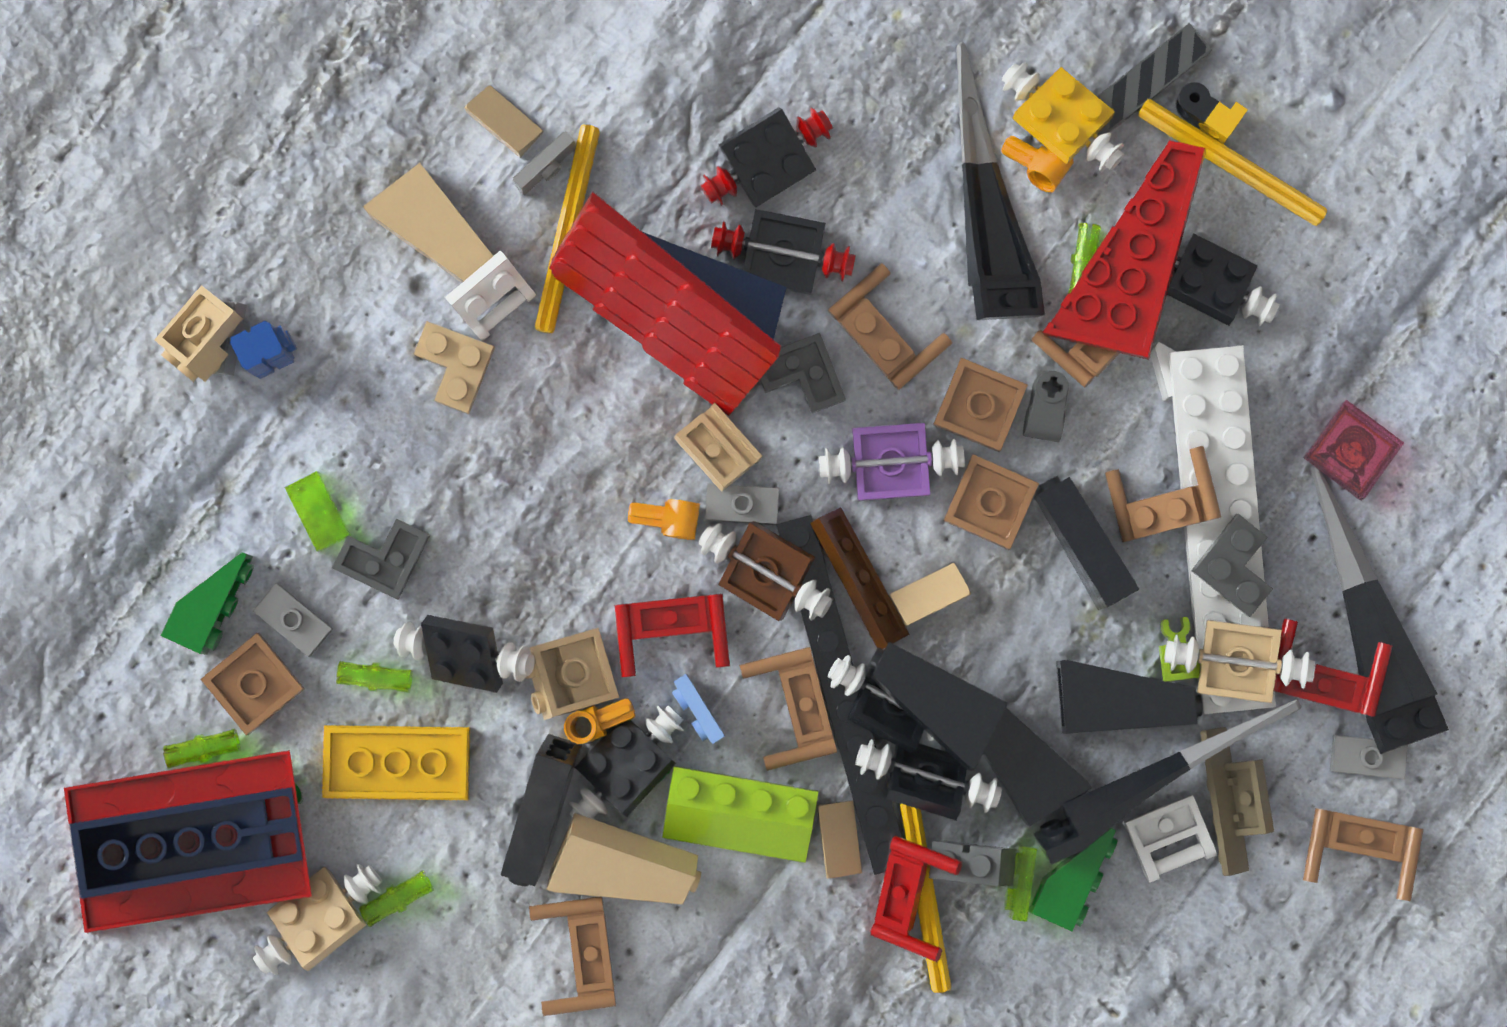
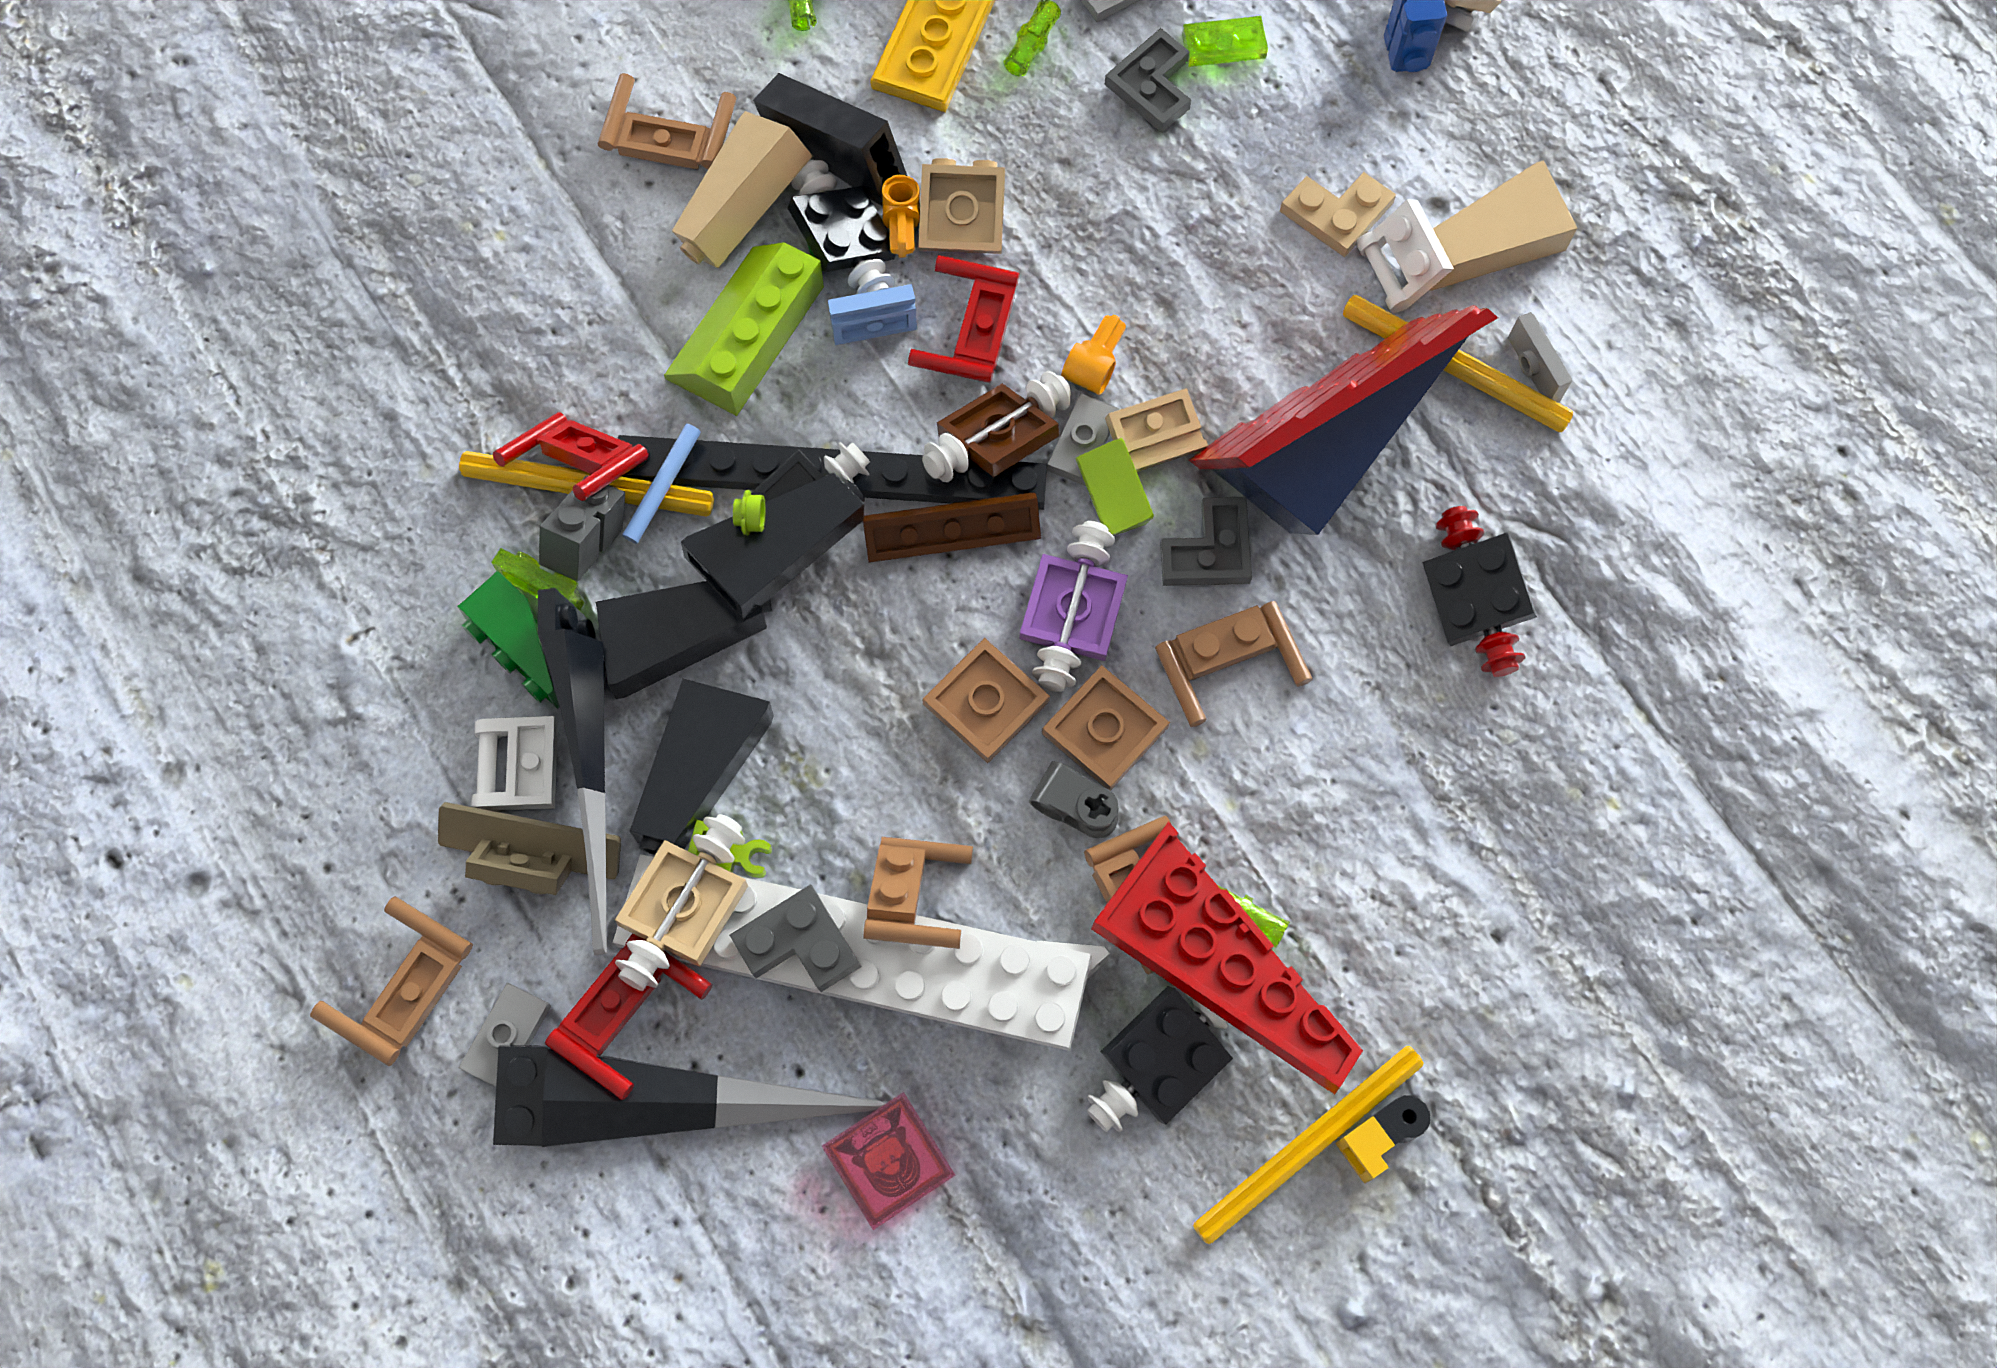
camera: 110 degrees right, 15 degrees down
black plate [394,615,535,693] -> none
tan slope [464,85,544,158] -> none
black plate [711,209,856,295] -> none
medium nougat plate [740,647,837,771] -> none
tan slope [817,800,862,879] -> none
black plate [856,739,1002,821] -> none
tan slope [889,563,971,626] -> none
black plate [956,42,1045,320] -> none
light orange axle [1001,136,1074,193] -> none
yellow plate [1002,62,1125,172] -> none
black slope [1034,475,1140,610] -> none
tile [1097,23,1212,136] -> none
none -> light blue bar [622,423,701,544]
none -> lime plate [733,490,765,535]
none -> lime slope [1075,438,1154,536]

